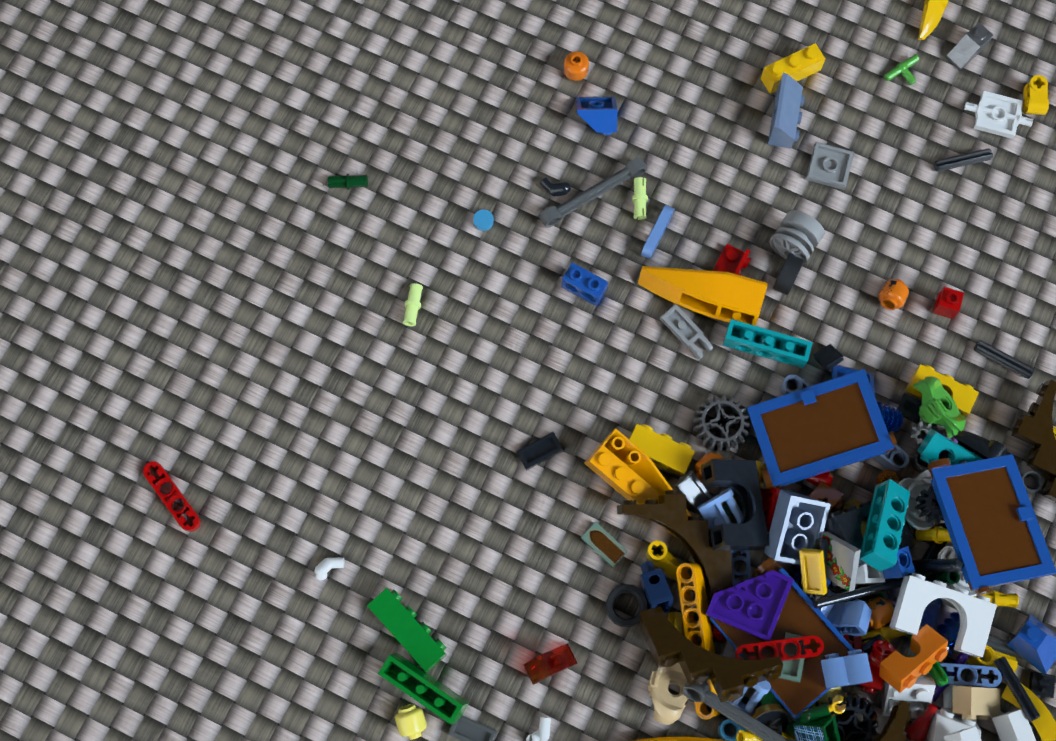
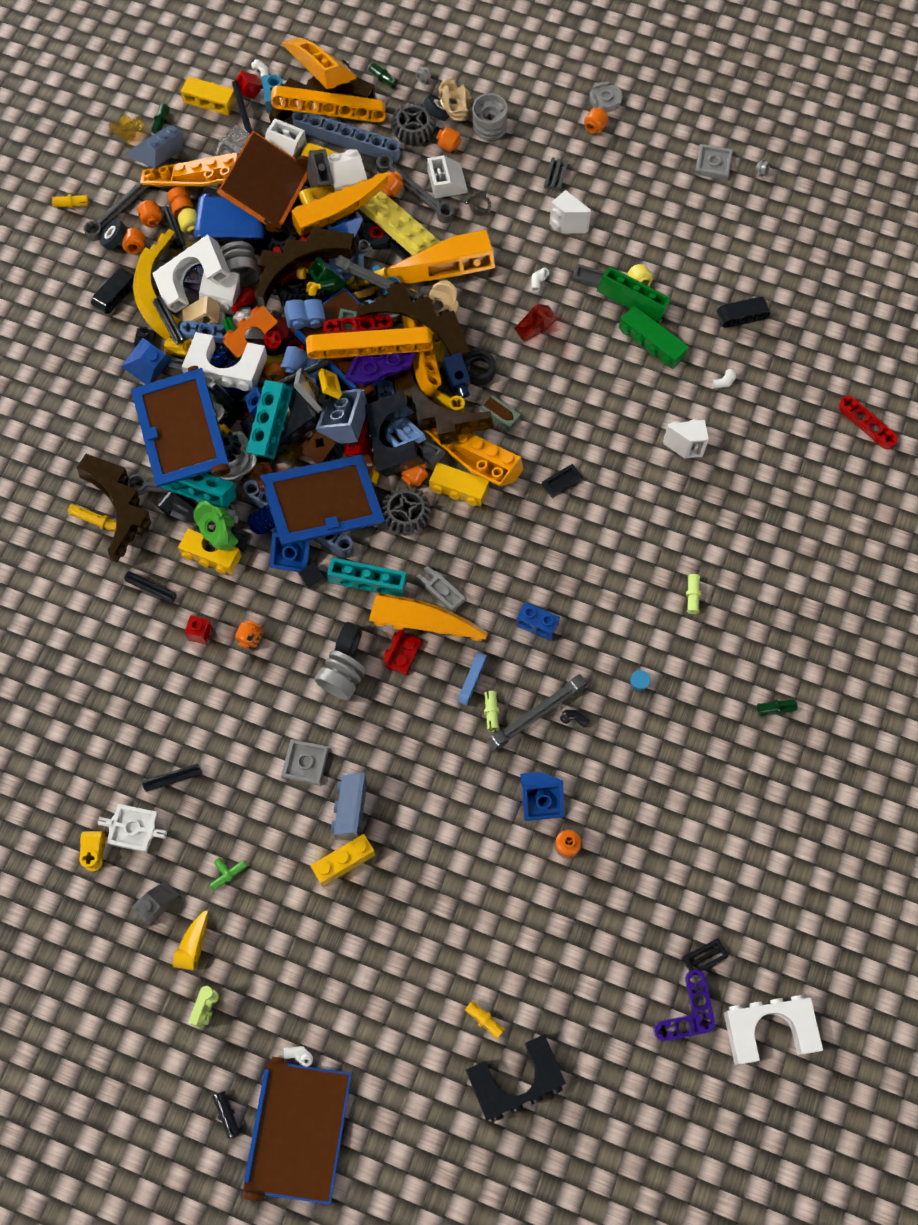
camera: 175 degrees right, 5 degrees down
none -> light orange beam [306,327,433,359]
none -> white slope [663,419,709,459]
none -> black beam [717,297,771,328]

